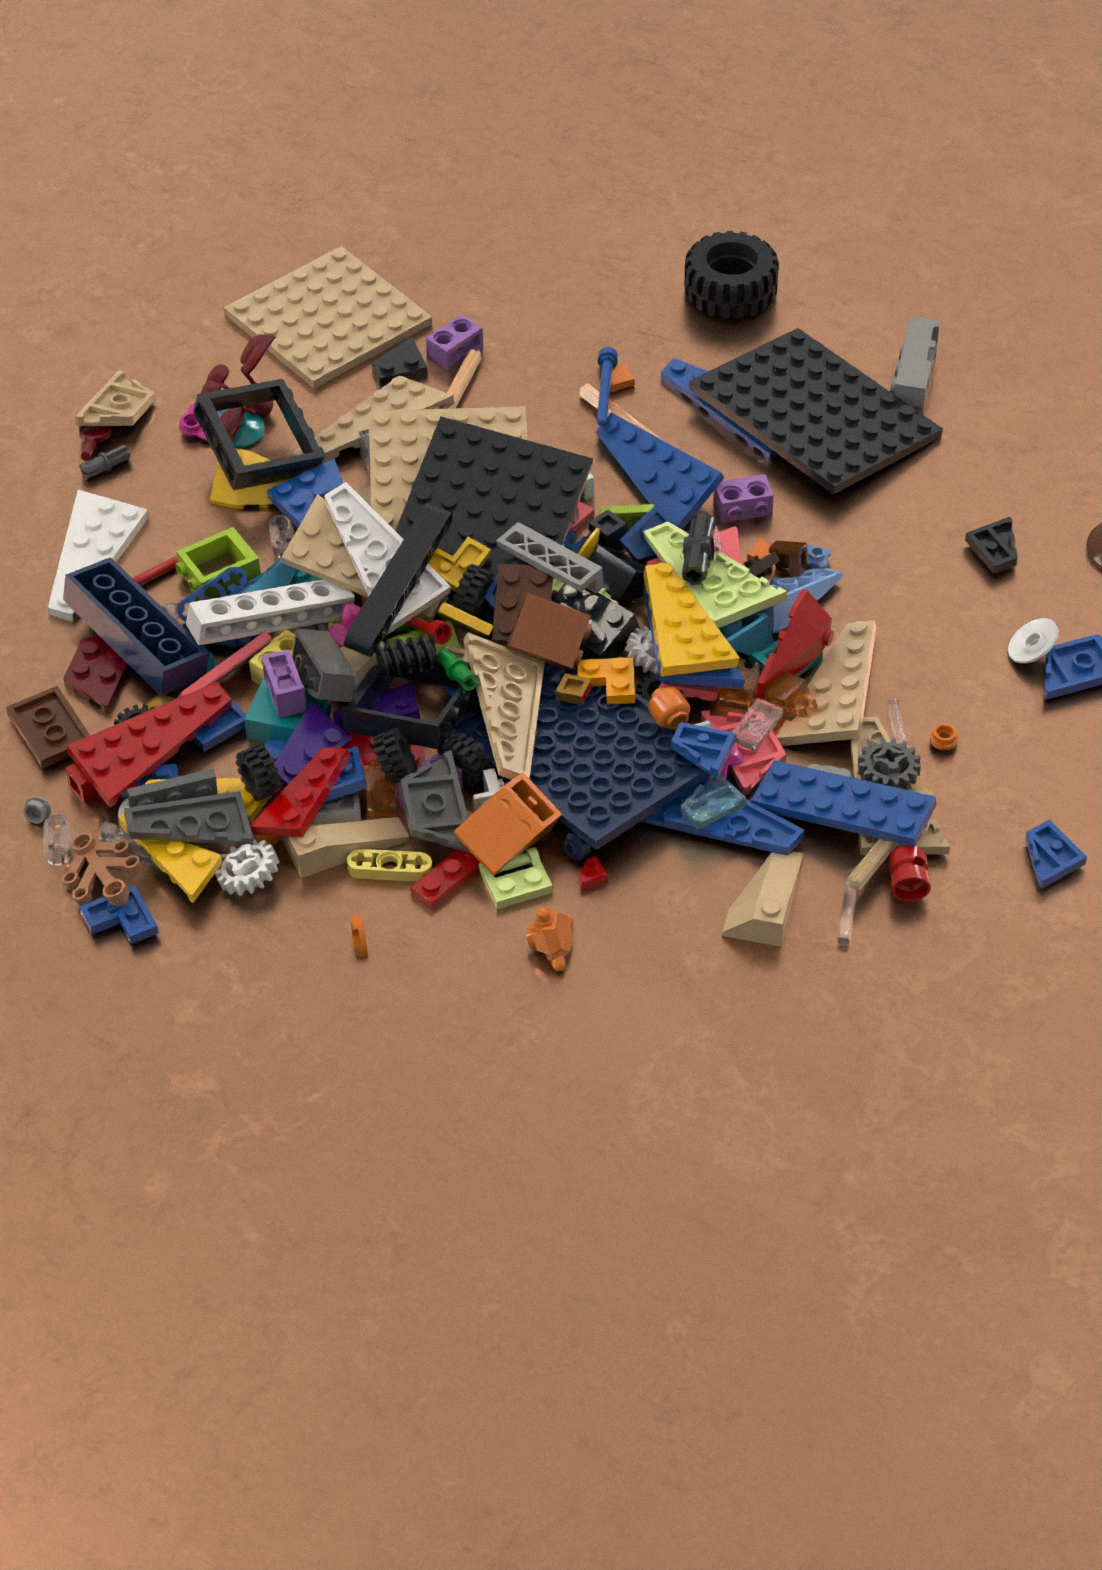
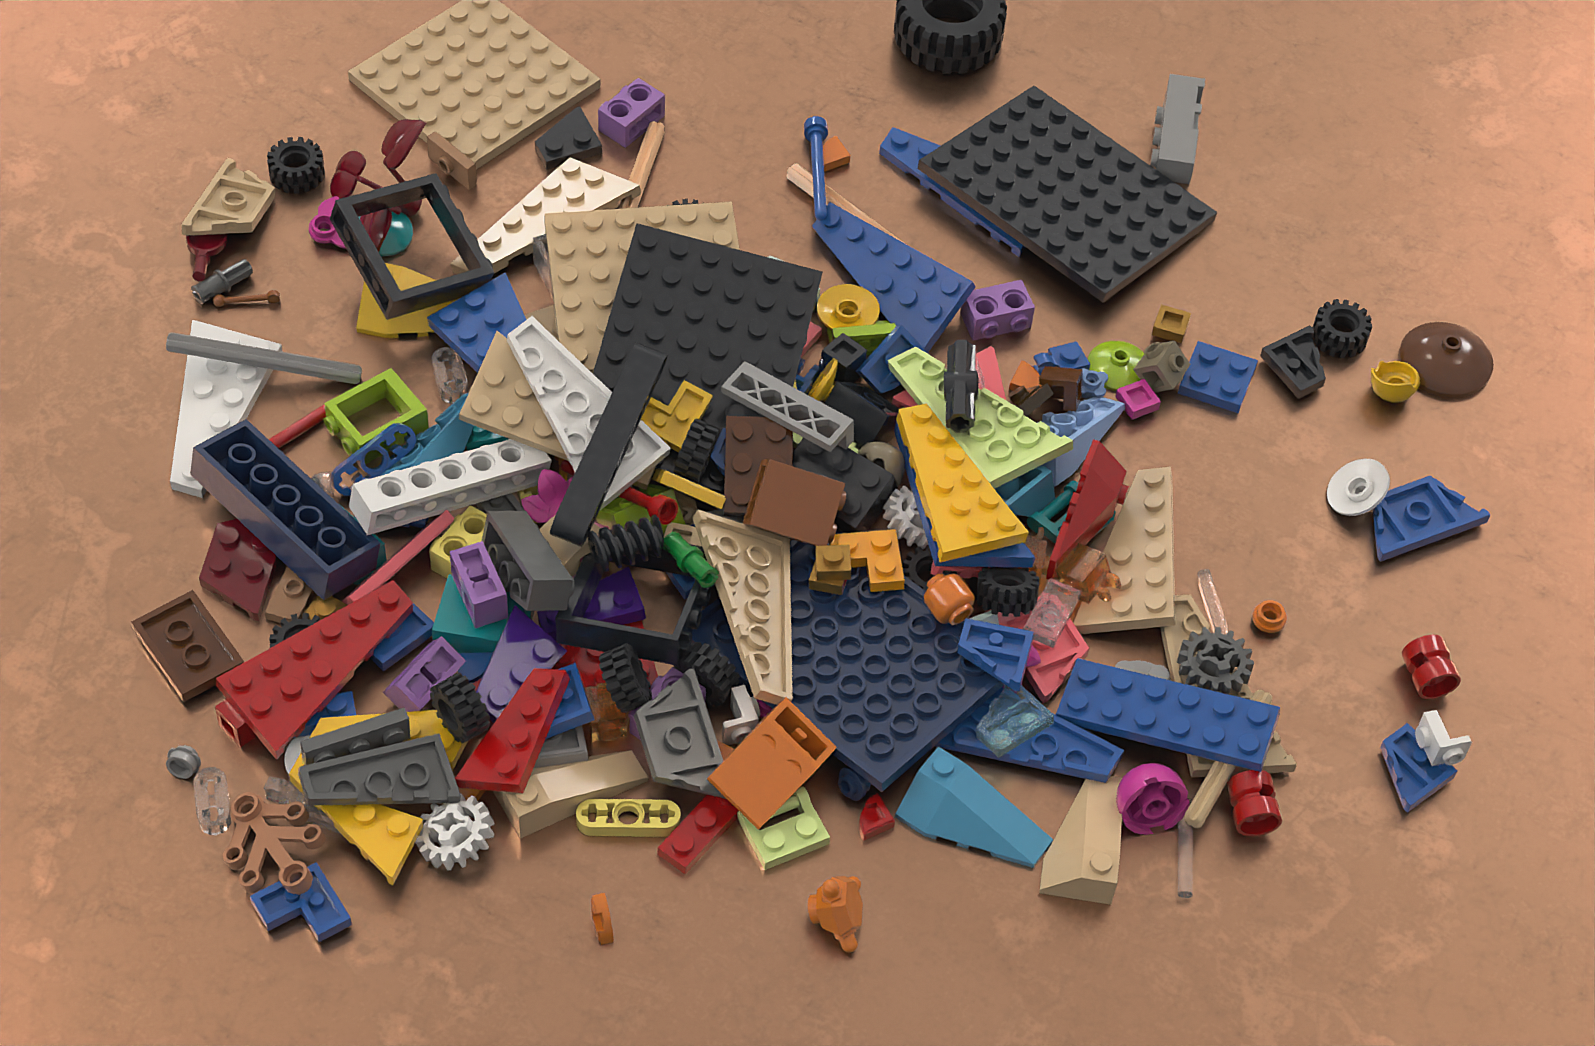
camera: 10 degrees left, 5 degrees up
none -> light grey axle [166,332,362,384]
none -> dark orange hinge [213,290,280,307]
none -> medium nougat plate [265,567,315,623]
none -> black tyre [267,137,325,194]
none -> medium lavender brick [383,636,466,712]
none -> medium nougat plate [427,131,477,190]
none -> pearl gold plate [816,545,851,581]
none -> yellow dish [817,284,880,330]
none -> dark tan hair [858,442,905,487]
none -> dark azure wedge [895,747,1053,868]
none -> black tyre [976,567,1039,617]
none -> blue plate [1033,341,1090,375]
none -> lime dish [1088,341,1144,392]
none -> dark pink plate [1115,379,1161,420]
none -> dark pink cylinder [1116,763,1190,835]
none -> dark tan brick [1133,341,1191,393]
none -> pearl gold plate [1152,304,1191,343]
none -> blue plate [1178,341,1258,413]
none -> black tyre [1312,299,1372,358]
none -> yellow hair [1371,361,1420,403]
none -> red wheel [1401,634,1461,699]
none -> white bracket [1415,710,1472,766]

